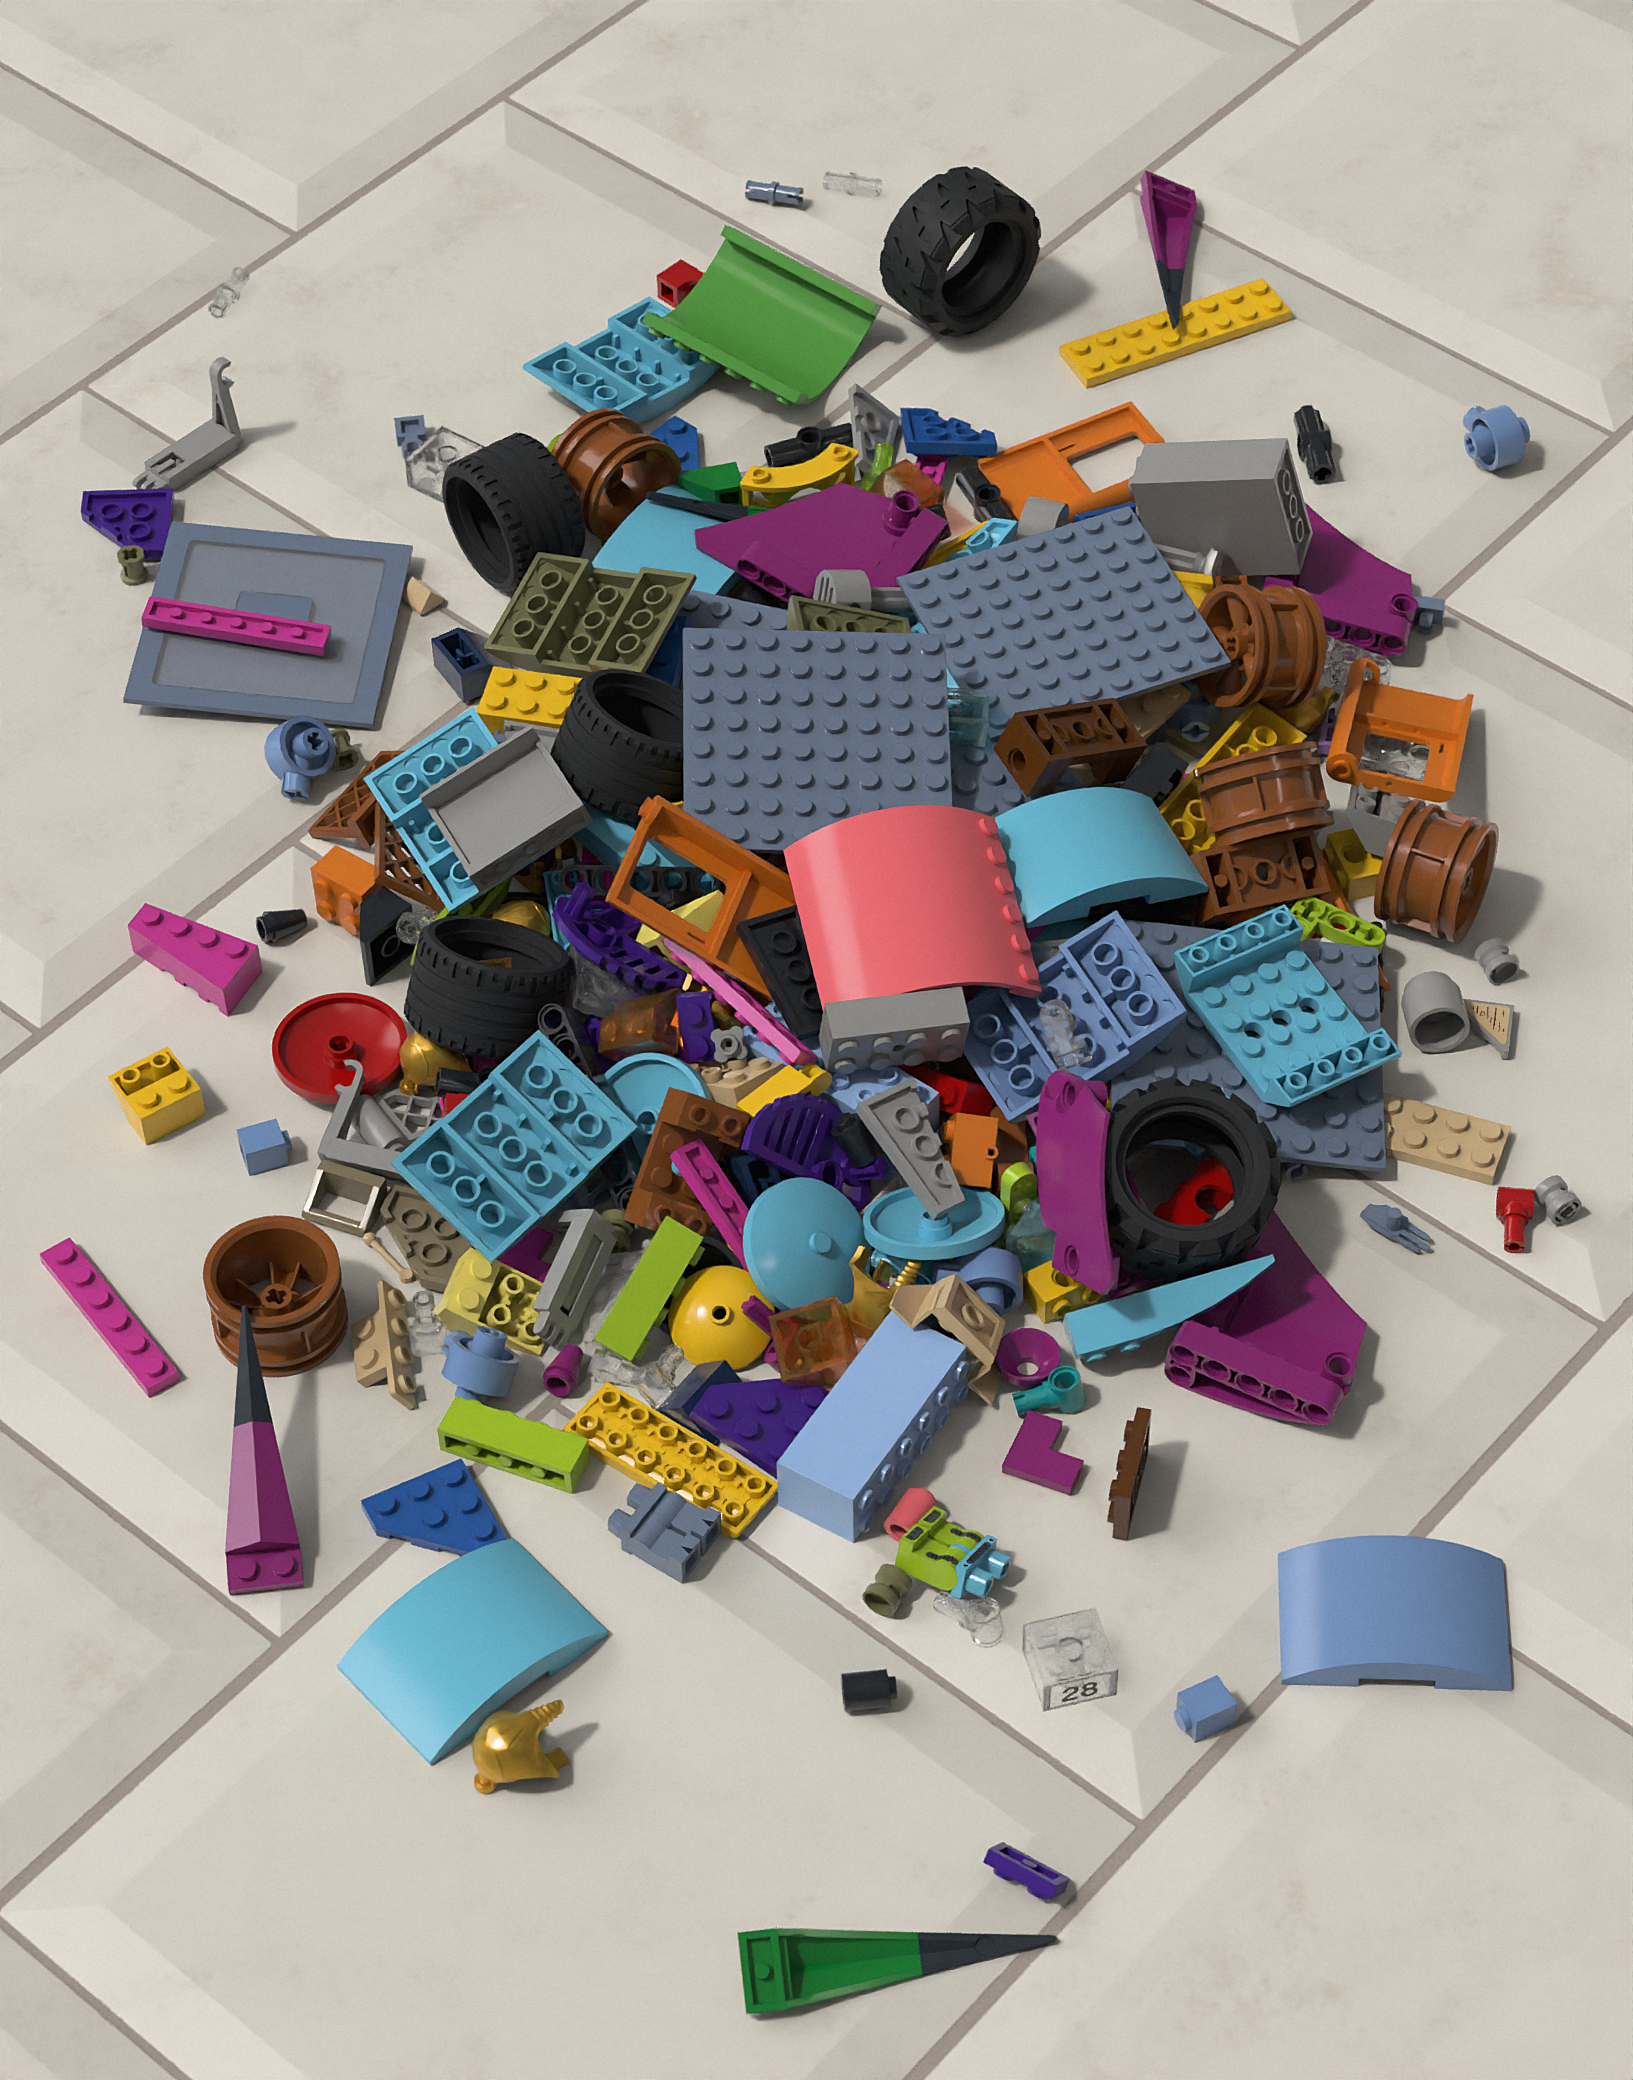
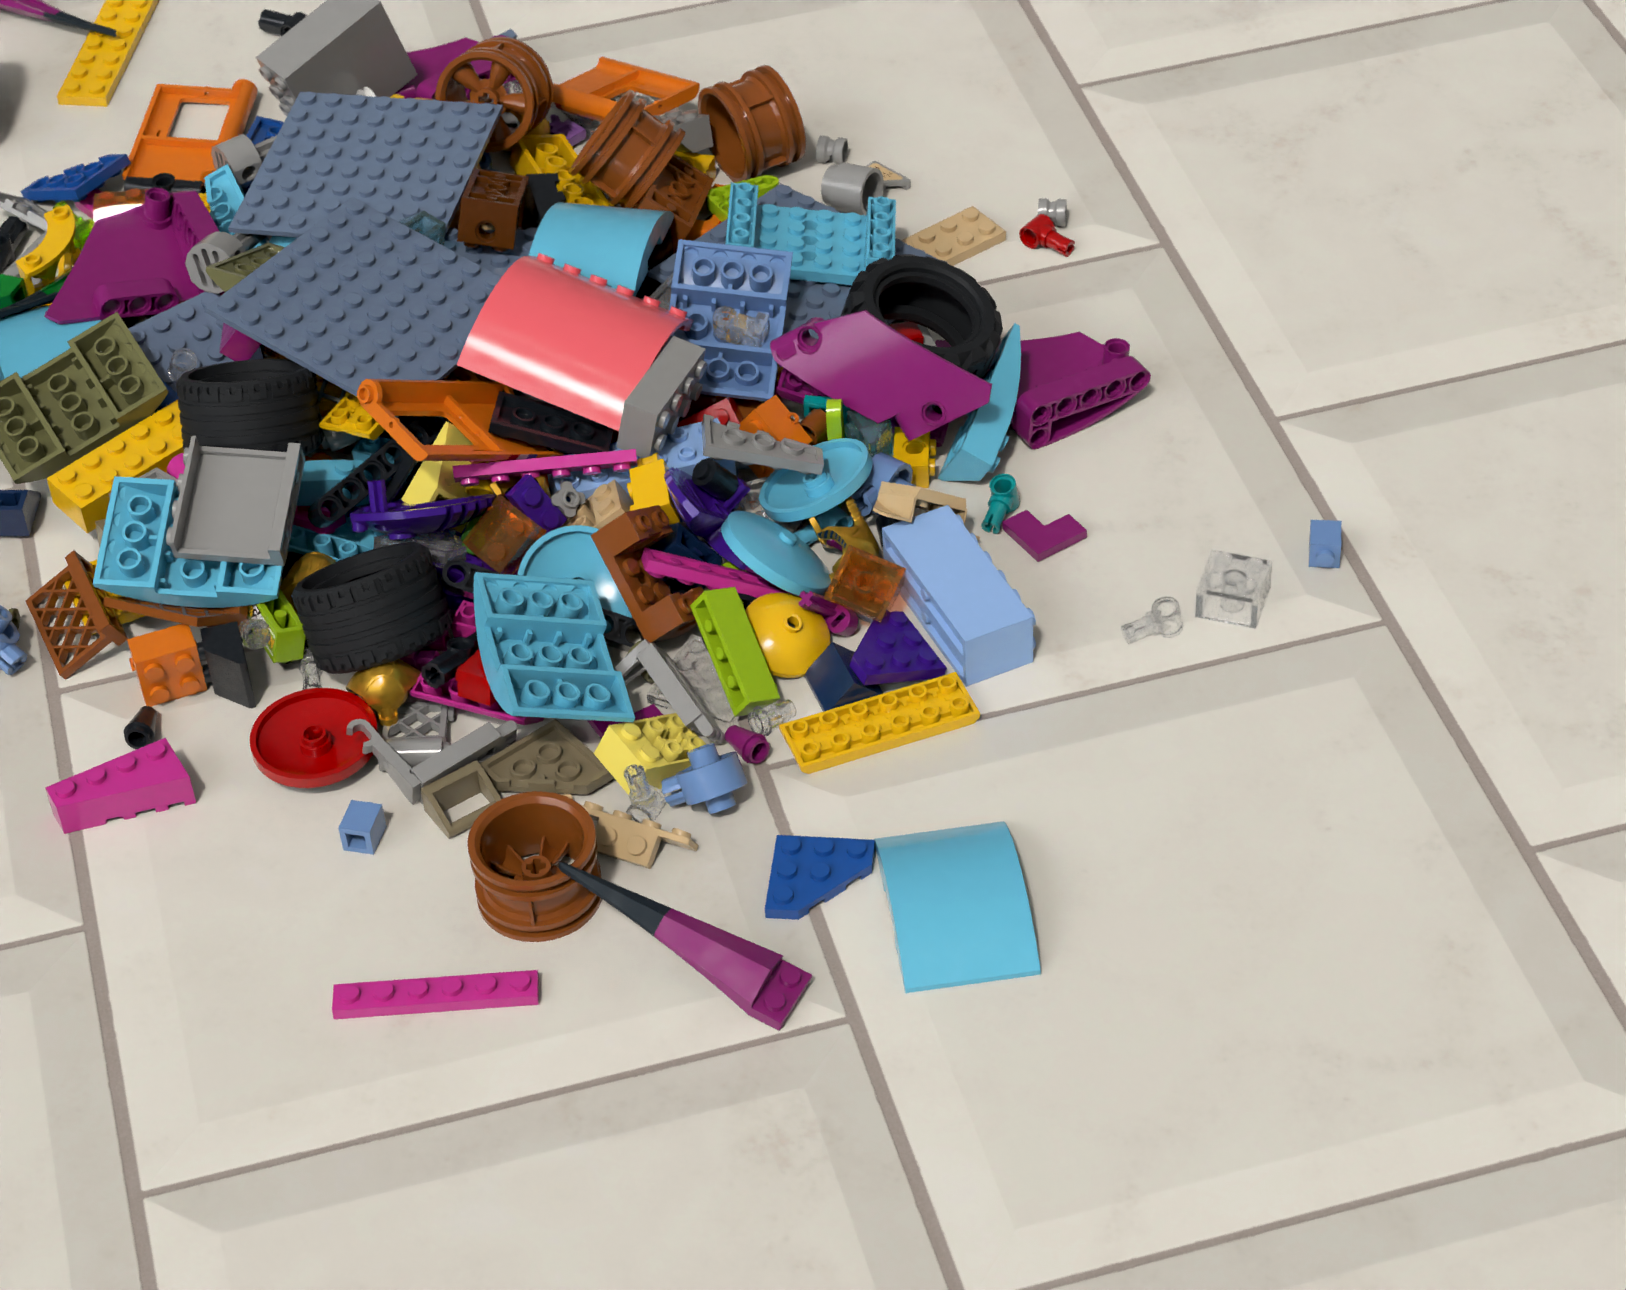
camera: 55 degrees left, 5 degrees down
yellow slope [108,1046,206,1145] -> none
lime brick [437,1396,590,1494] -> none
pearl gold piece [472,1700,569,1794] -> none
sand blue hips [608,1482,721,1584] -> none
clear pin [631,1344,684,1410] -> none
green plate [737,1928,1057,2015] -> none
black brick [841,1669,897,1712] -> none
olive wheel [862,1564,913,1617] -> none
coral brick [884,1488,938,1542] -> none
hips [895,1506,1011,1600] -> none
dark purple plate [983,1842,1070,1900] -> none
magenta piece [995,1328,1061,1387] -> none
reddish brown plate [1107,1407,1152,1541] -> none
medium blue slope [1278,1535,1512,1691] -> none
sand blue piece [1360,1203,1431,1252] -> none

